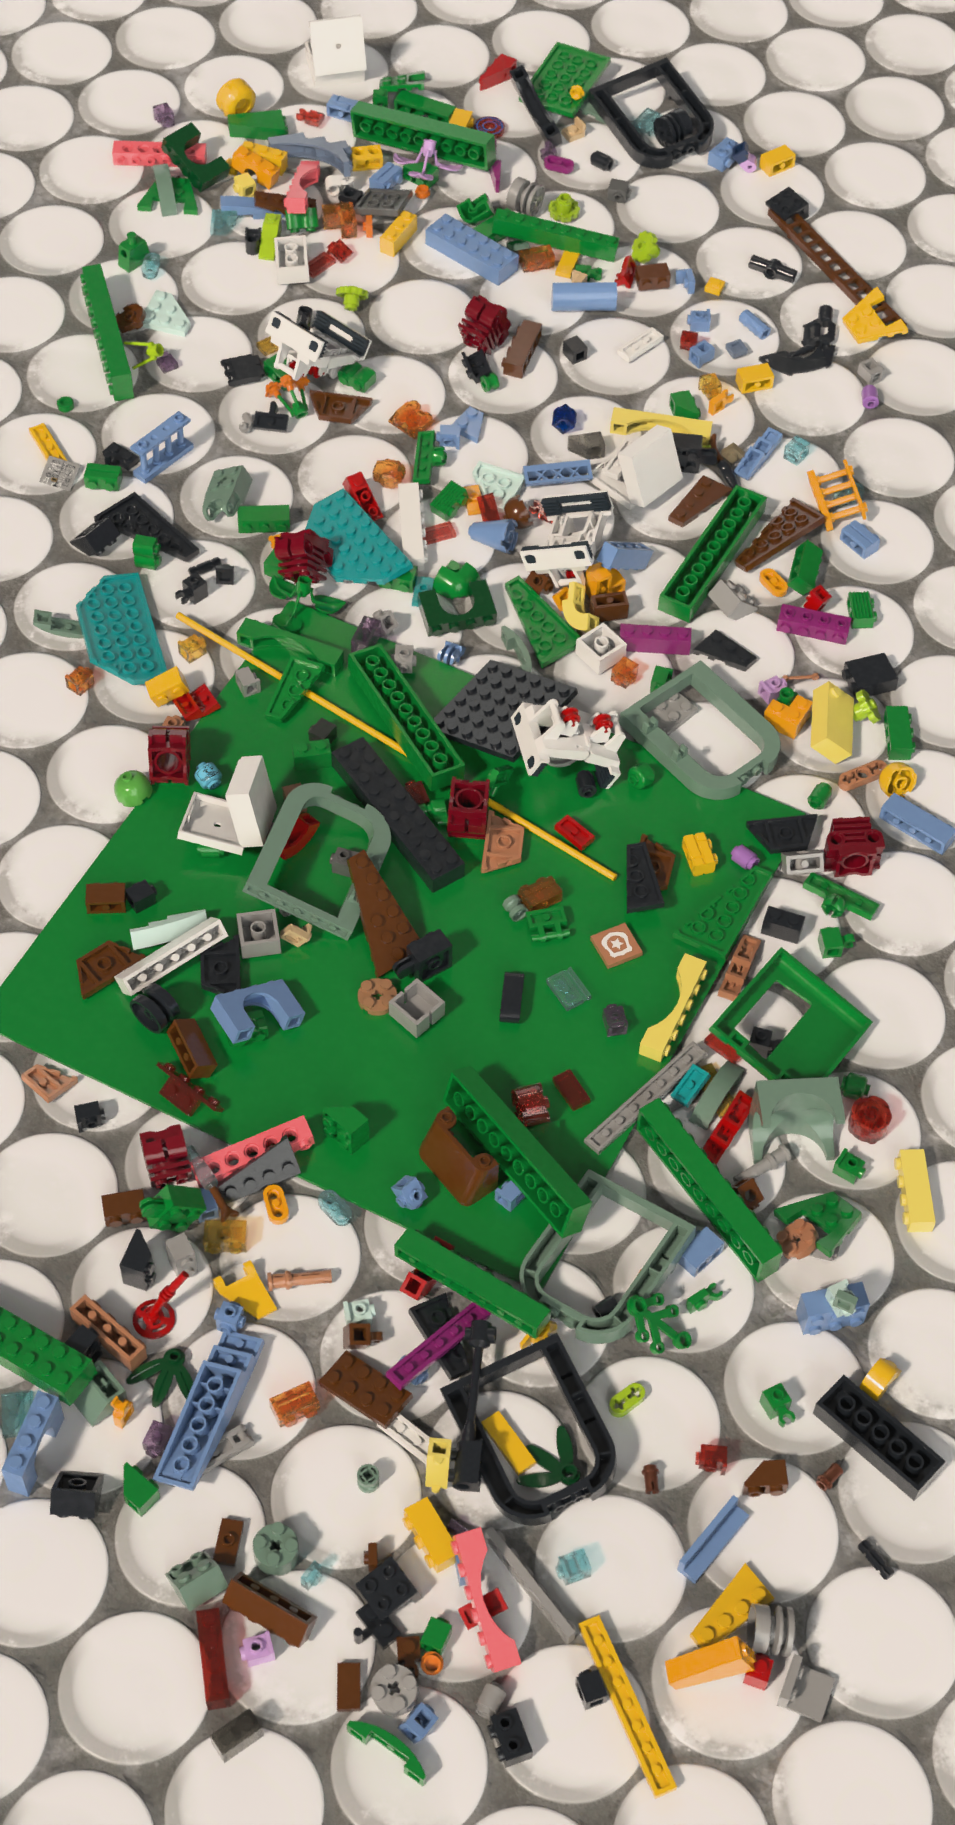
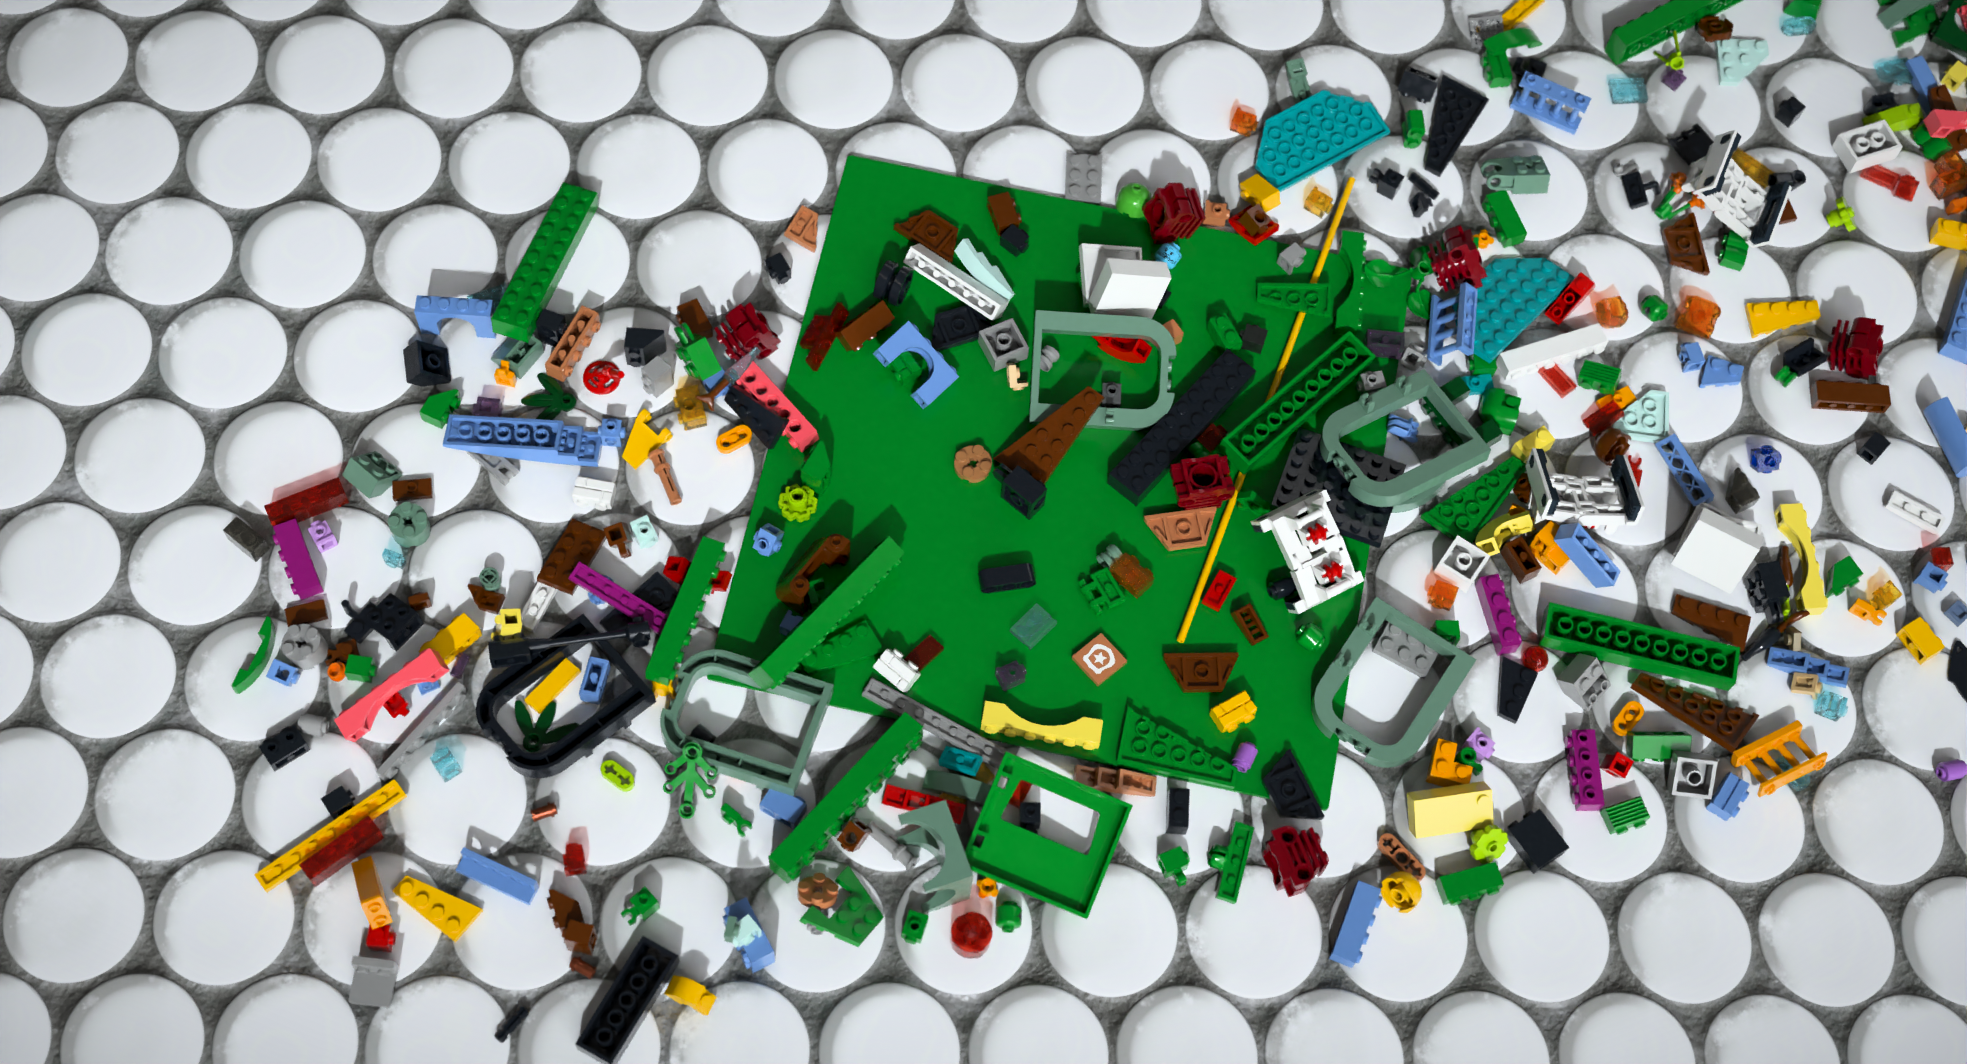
camera: 70 degrees right, 10 degrees up
green tile [57,396,74,412] -> none
reddish brown brick [222,1572,318,1648] -> none
clear orange brick [269,1381,320,1428] -> none
clear light blue plate [318,1190,352,1226] -> none
light grey piece [389,978,445,1038] -> none
green plate [413,430,447,485] -> none
medium blue cone [468,519,518,554] -> none
clear red brick [511,1082,550,1127] -> none
black wing [626,842,664,914] -> none
light grey wheel [747,1603,796,1657] -> none
light grey brick [781,849,824,875] -> none
nougat hinge [782,673,819,682] -> none
green brick [807,782,832,809] -> none
light yellow brick [894,1149,936,1232] -> none
none -> magenta brick [272,518,324,600]
none -> clear red brick [299,815,384,887]
none -> reddish brown slope [467,583,505,615]
none -> reddish brown brick [562,920,598,956]
none -> white brick [572,476,617,511]
none -> medium blue brick [579,656,611,704]
none -> lime plant [778,484,818,522]
none -> white brick [873,648,921,692]
none -> light grey plate [1065,153,1102,205]
none -> reddish brown slope [1231,603,1269,646]
none -> reddish brown brick [1239,204,1272,236]
none -> sand green door [1320,369,1491,507]
none -> medium blue fence [1427,282,1478,366]
none -> green slope [1483,28,1543,56]
none -> light yellow brick [1510,425,1555,464]
none -> clear red brick [1521,646,1549,672]
none -> clear light blue plate [1608,78,1648,104]
none -> green head [1640,295,1668,322]
none -> light grey brick [1667,750,1718,799]
none -> yellow wing [1745,300,1821,338]
none -> black brick [1775,96,1806,128]
none -> tan bracket [1791,672,1823,700]

